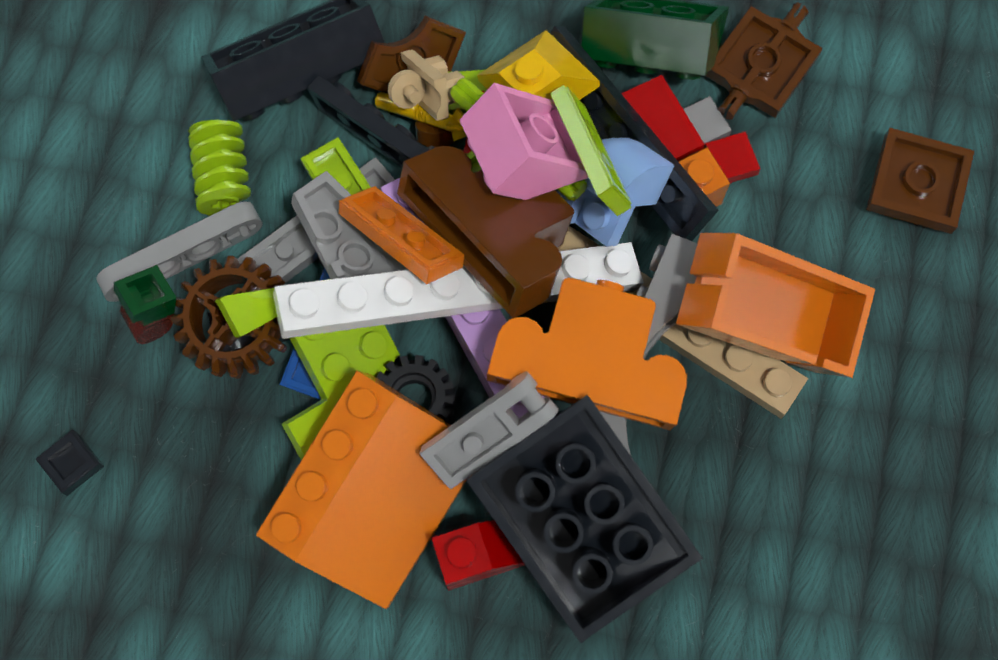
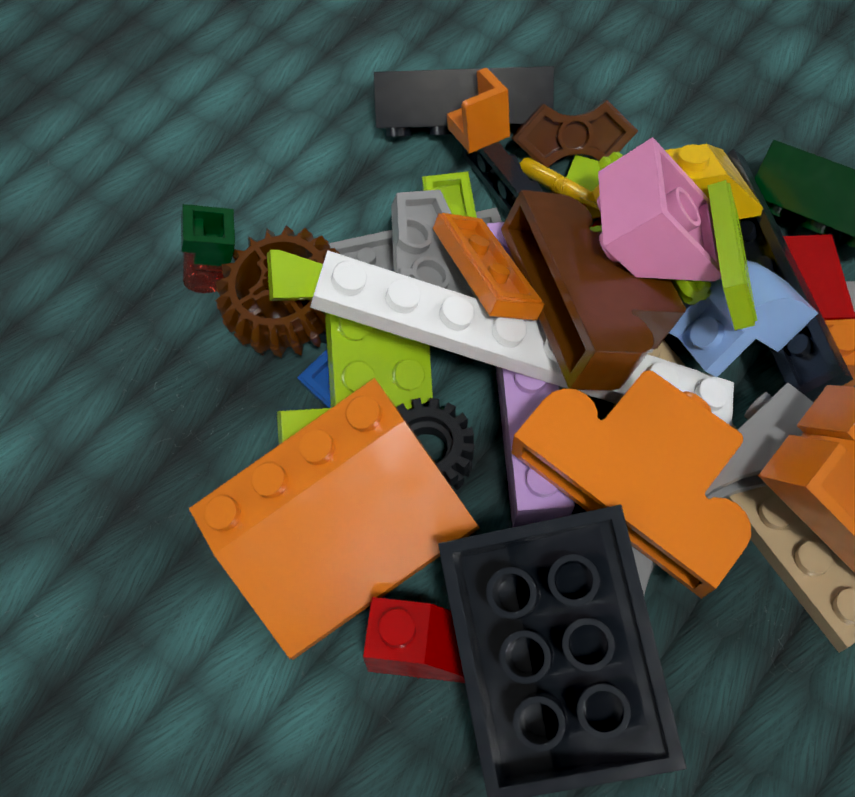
camera: 25 degrees right, 10 degrees down
black tile [36,430,104,496] -> none
light grey beam [96,202,262,302] -> none
lime piece [188,120,251,216] -> none
tan hips [388,49,464,121] -> none
light grey plate [420,371,559,490] -> none
none -> orange panel [447,67,510,153]

